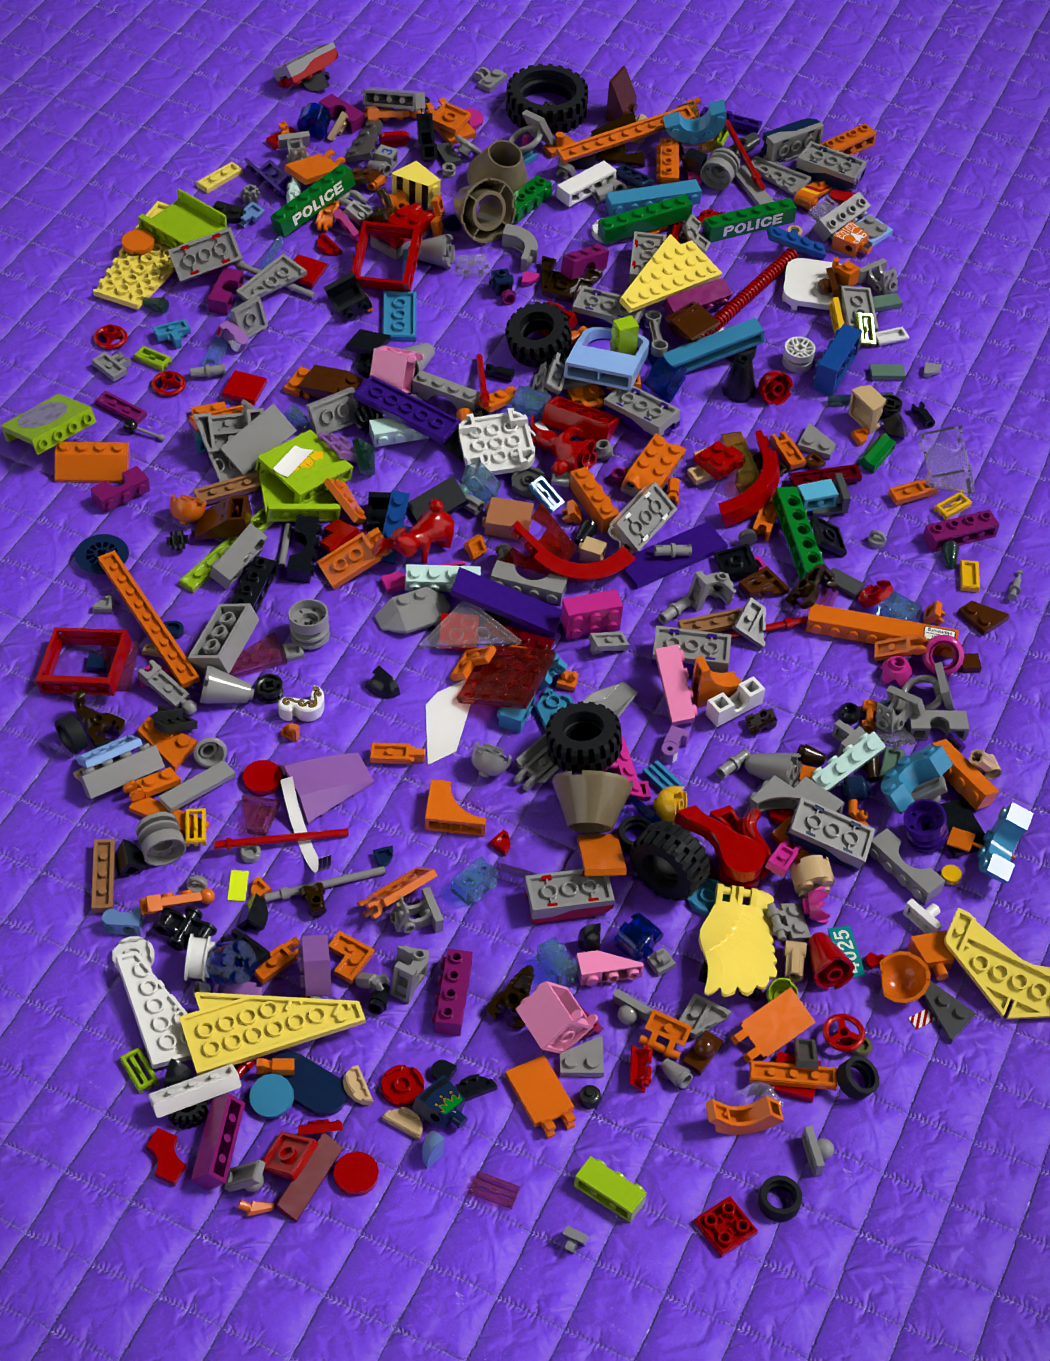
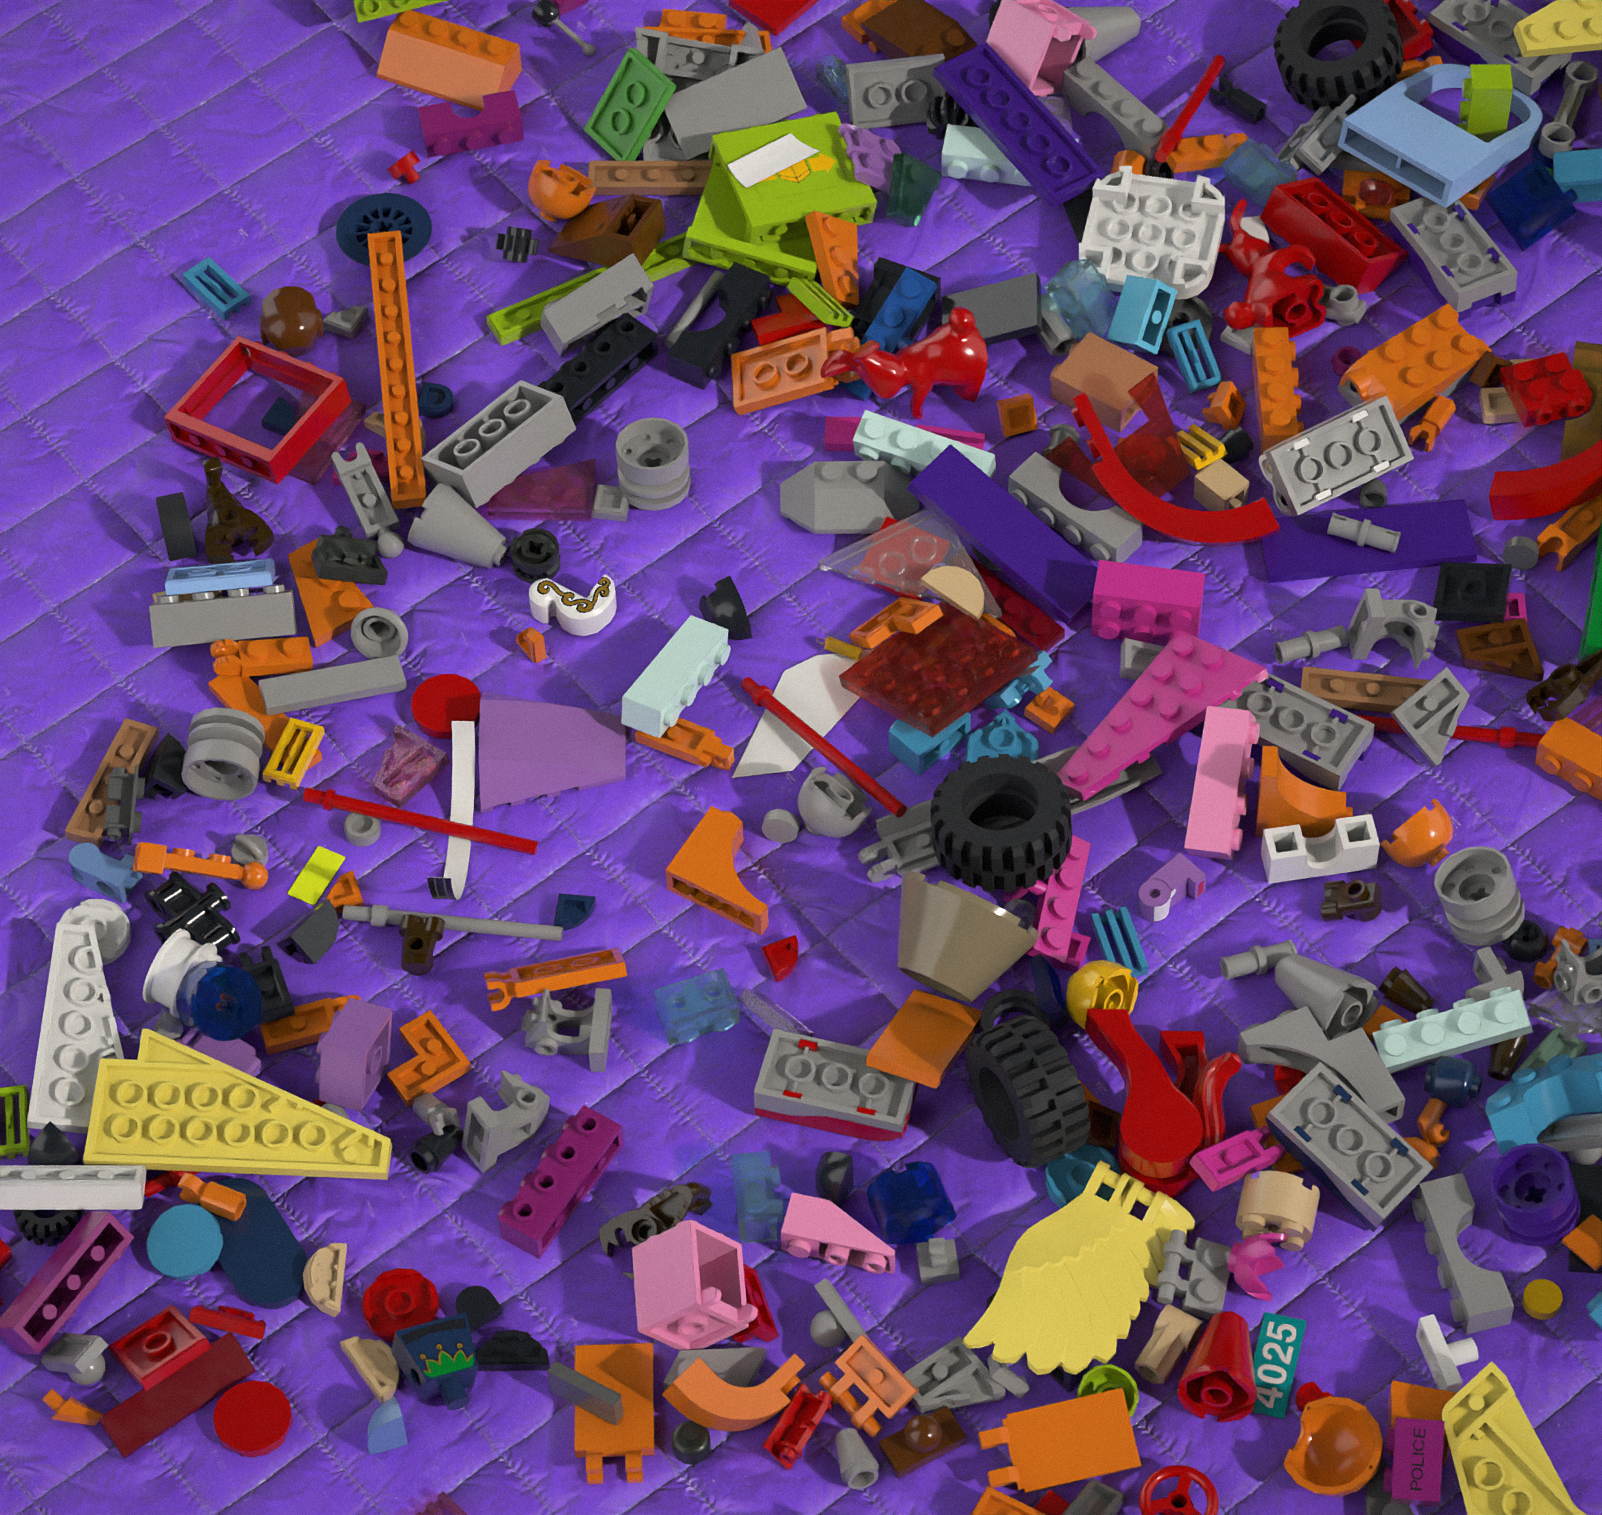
camera: 30 degrees right, 5 degrees up
none -> dark grey hinge [104,765,145,845]
none -> dark azure tile [182,257,251,321]
none -> reddish brown helmet [259,286,324,358]
none -> red tile [386,150,421,185]
none -> dark grey tile [547,1361,624,1426]
none -> bright green tile [583,48,677,161]
none -> light aqua brick [621,615,731,738]
none -> orange arch [662,1353,806,1431]
none -> red bar [740,677,907,818]
none -> light grey tile [762,809,800,843]
none -> lime tile [787,277,854,327]
none -> yellow piece [816,636,871,662]
none -> tan tile [921,566,984,622]
none -> light grey tile [987,1354,1029,1399]
none -> dark pink wing [1057,630,1269,801]
none -> medium azure brick [1106,275,1178,355]
none -> yellow tile [1164,424,1227,470]
none -> clear red tile [1358,179,1393,205]
none -> dark grey hinge [1359,479,1388,509]
none -> orange cylinder [1380,798,1454,868]
none -> magenta brick [1383,1417,1445,1507]
none -> light grey wheel [1434,846,1525,946]
none -> reddish brown tile [1469,350,1512,388]

